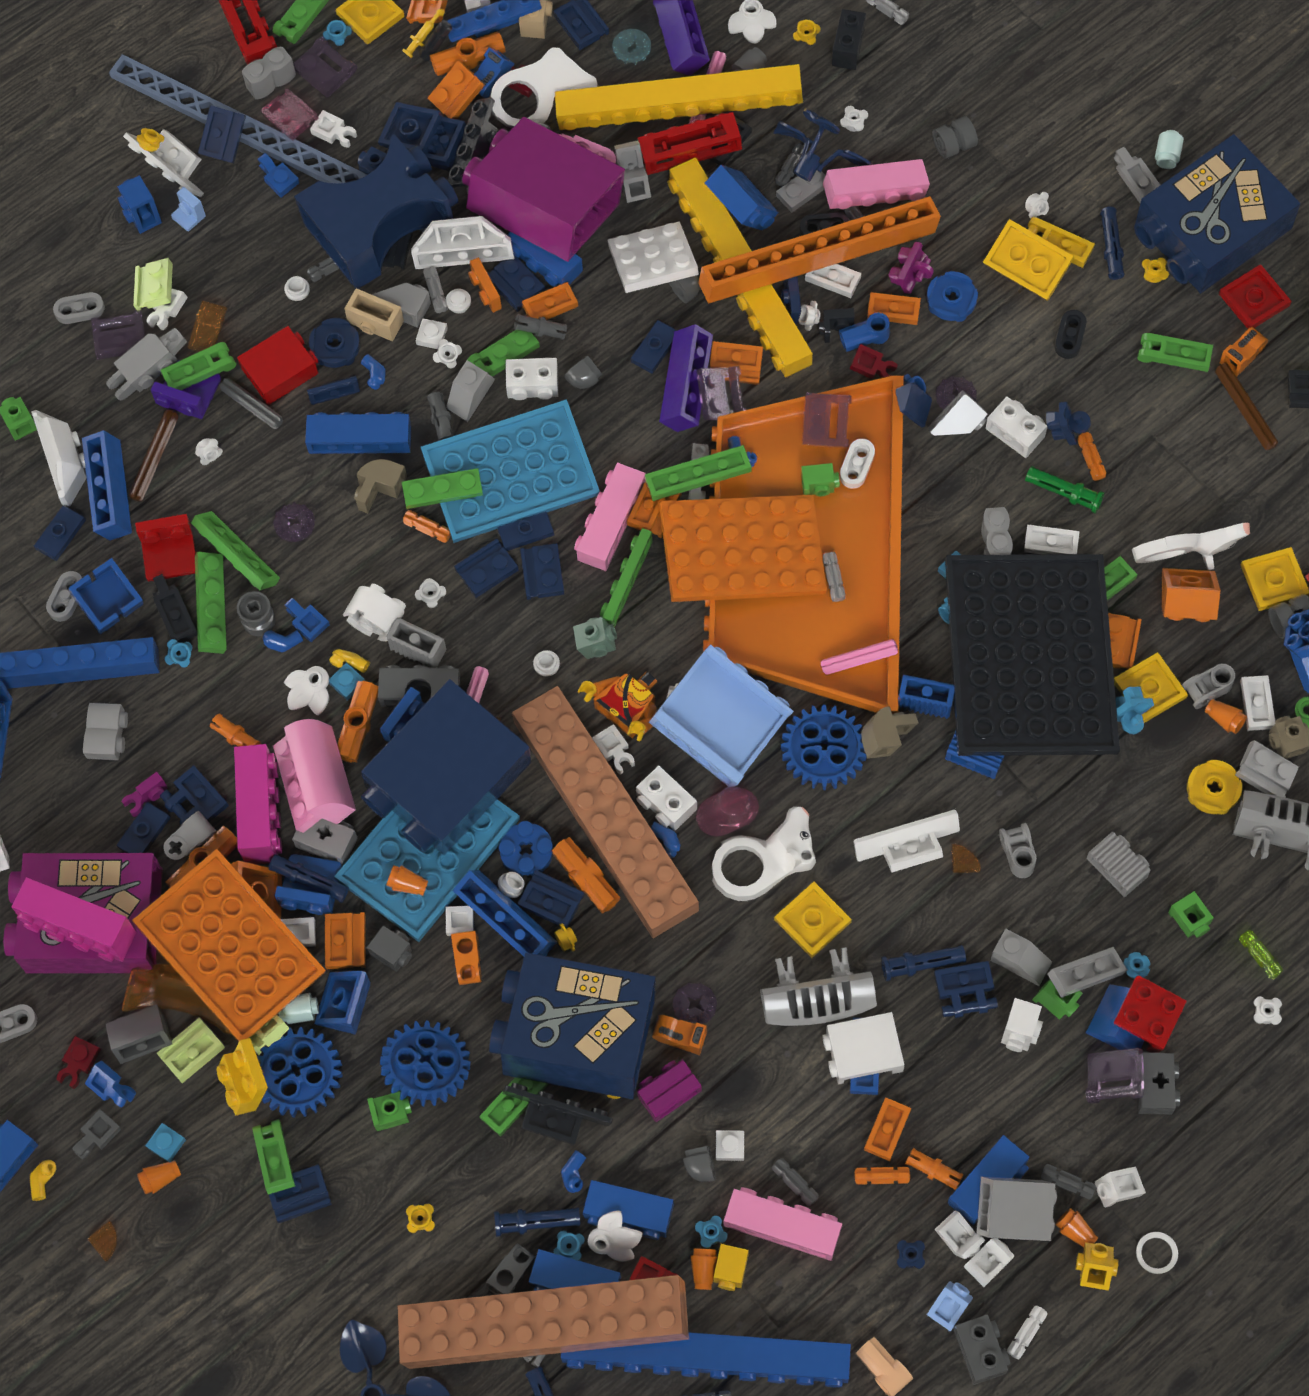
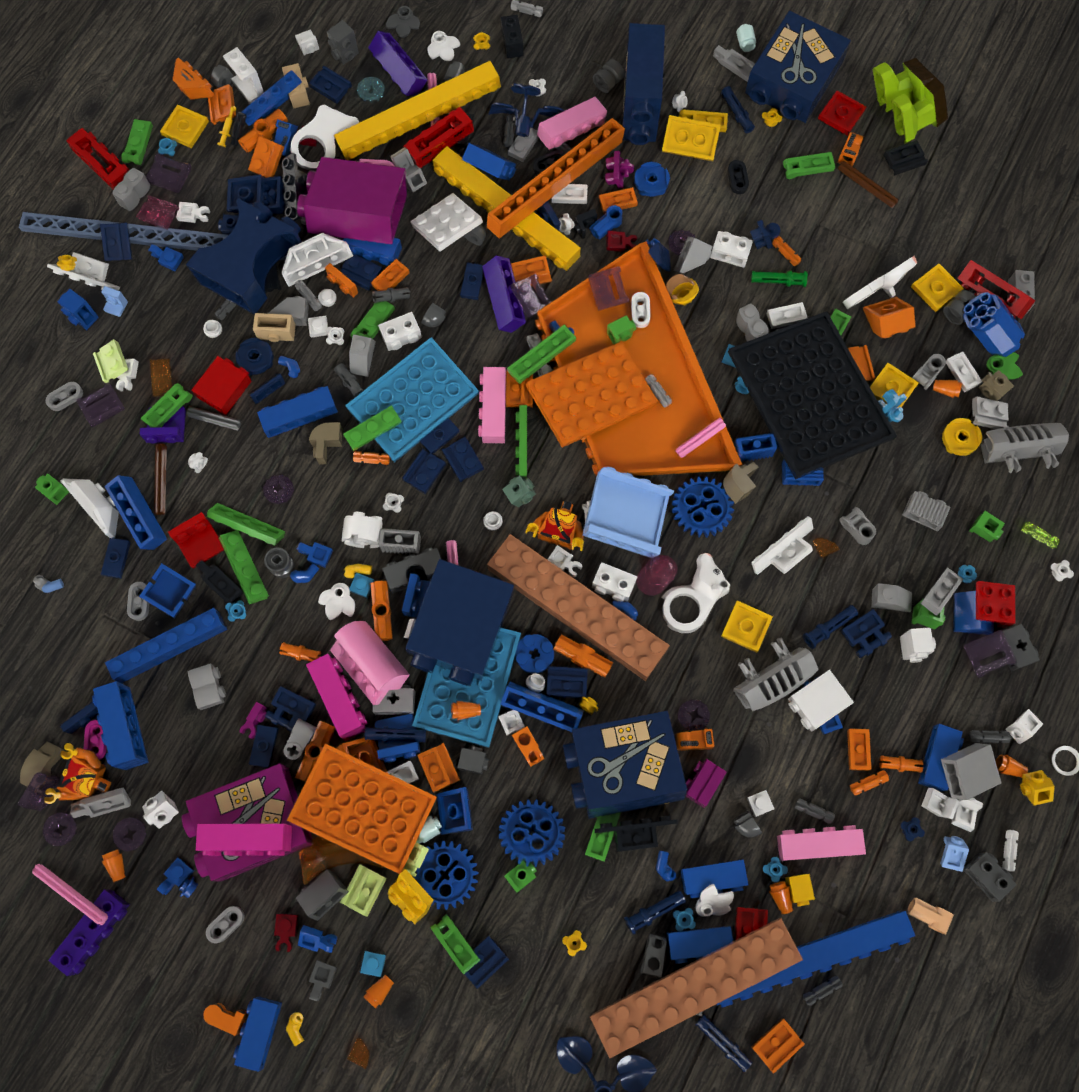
camera: 25 degrees left, 5 degrees up
light grey hinge [106,328,187,401] -> none
none -> dark blue brick [622,23,665,145]
none -> yellow piece [666,274,699,305]

